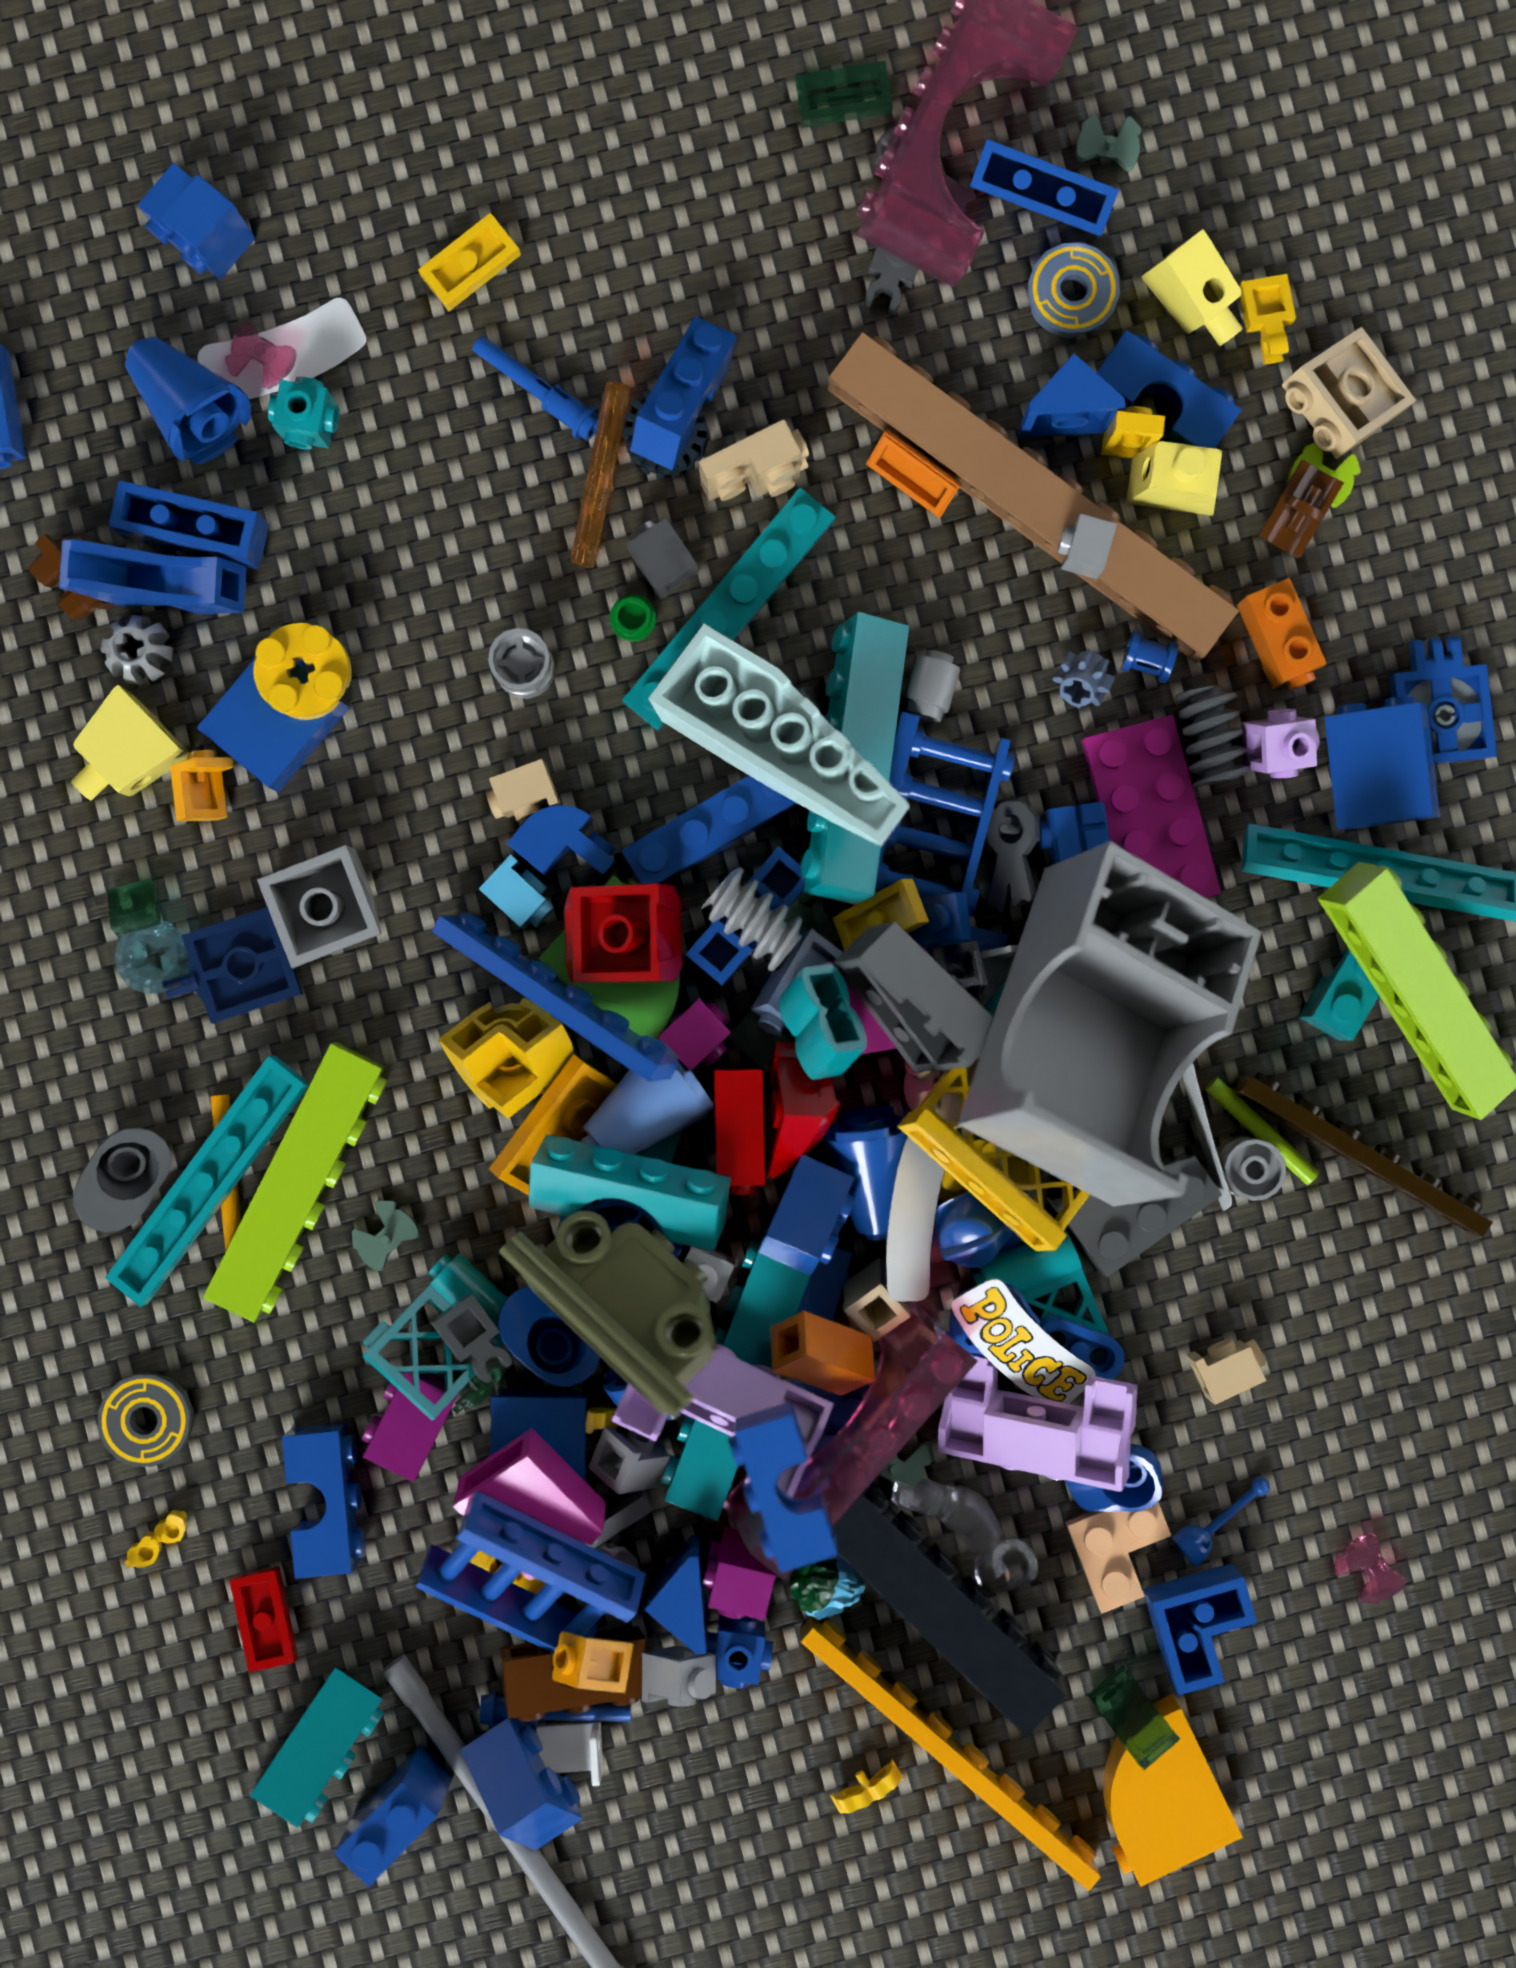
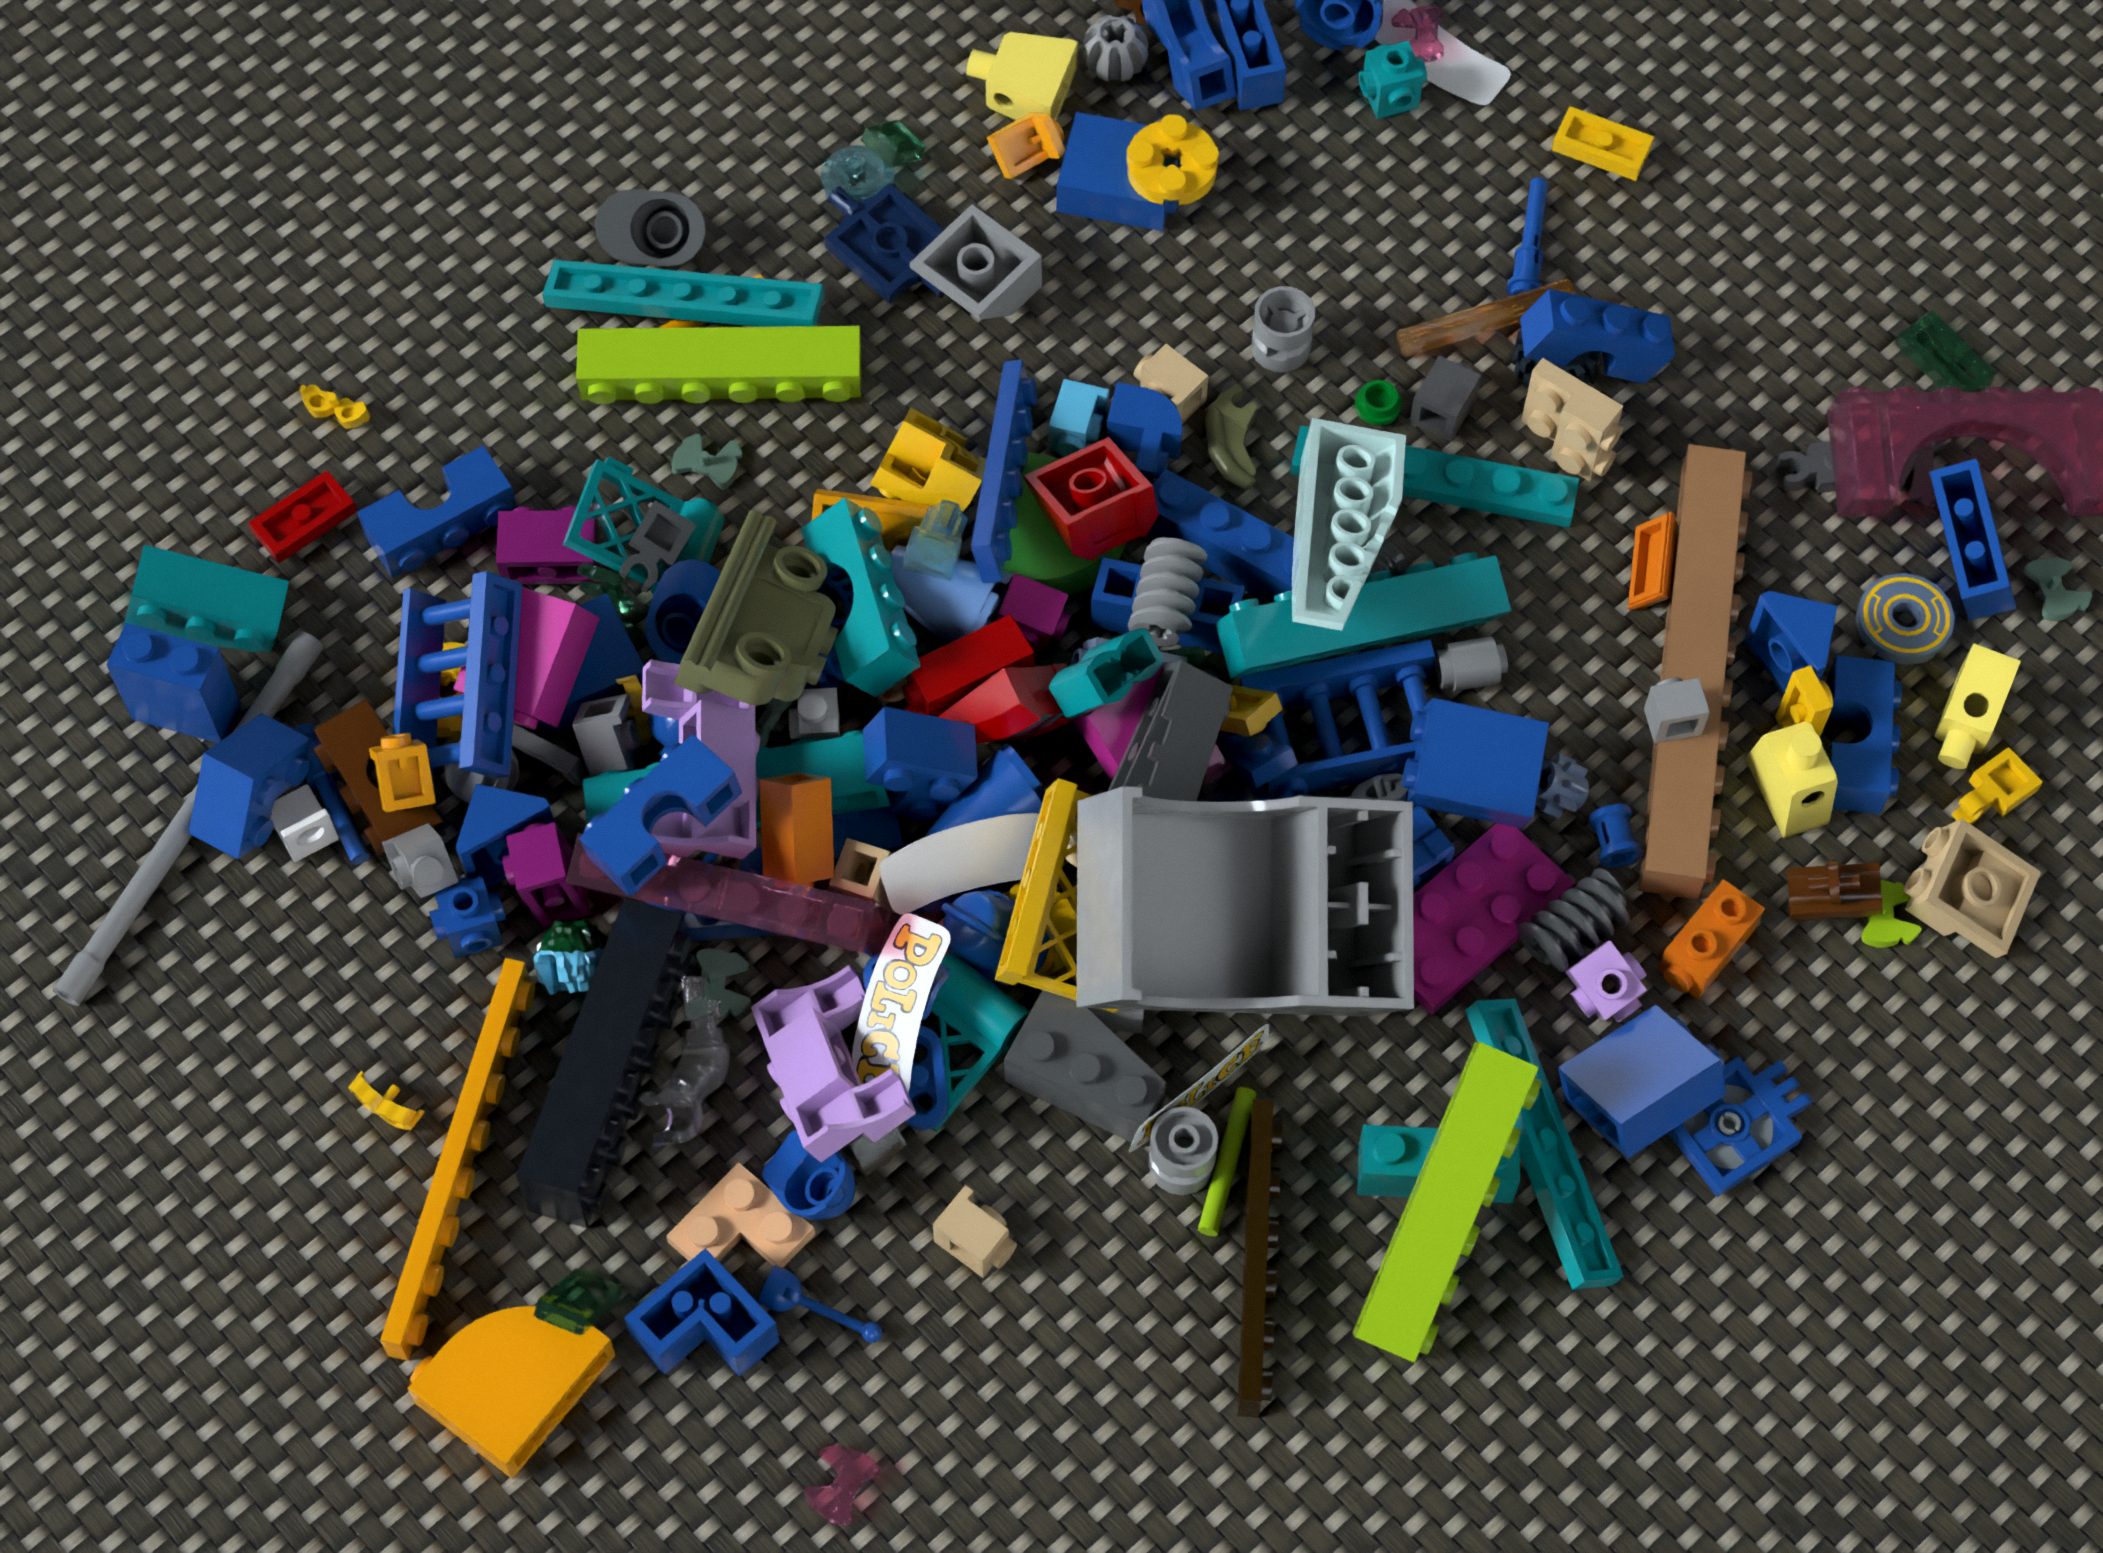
camera: 65 degrees right, 25 degrees down
dark grey tile [97,1372,194,1467] -> none
none -> clear light blue piece [902,500,968,582]
none -> olive piece [1204,383,1258,490]
none -> blue brick [1402,698,1549,829]

